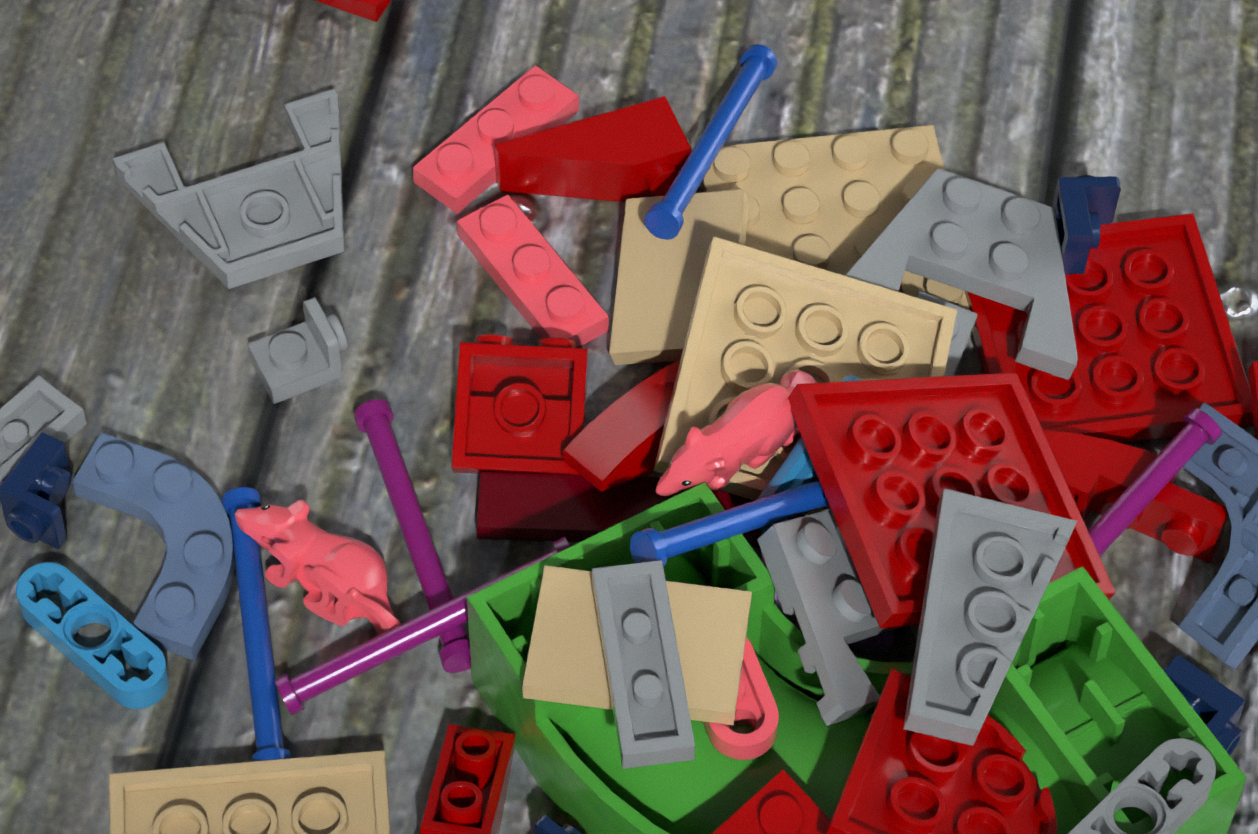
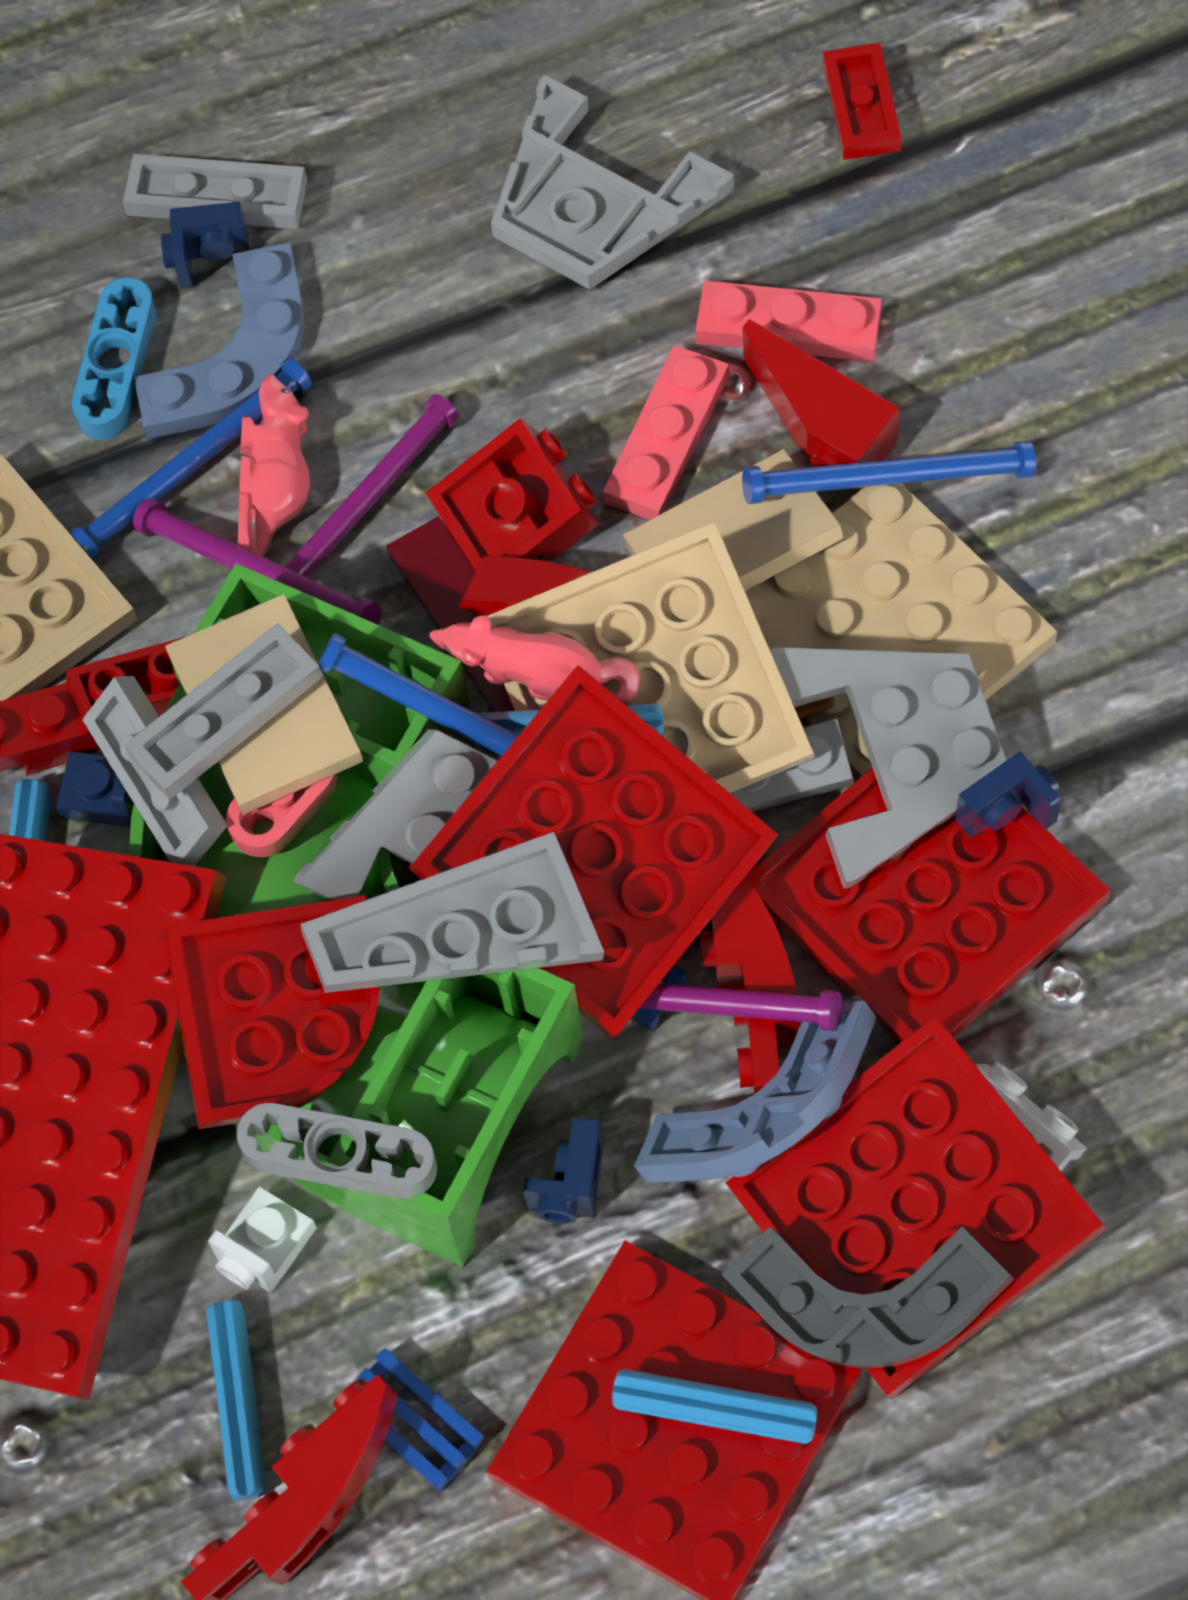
camera: 65 degrees right, 10 degrees up
light grey bracket [247,297,348,404] -> none
none -> light grey plate [82,676,228,866]

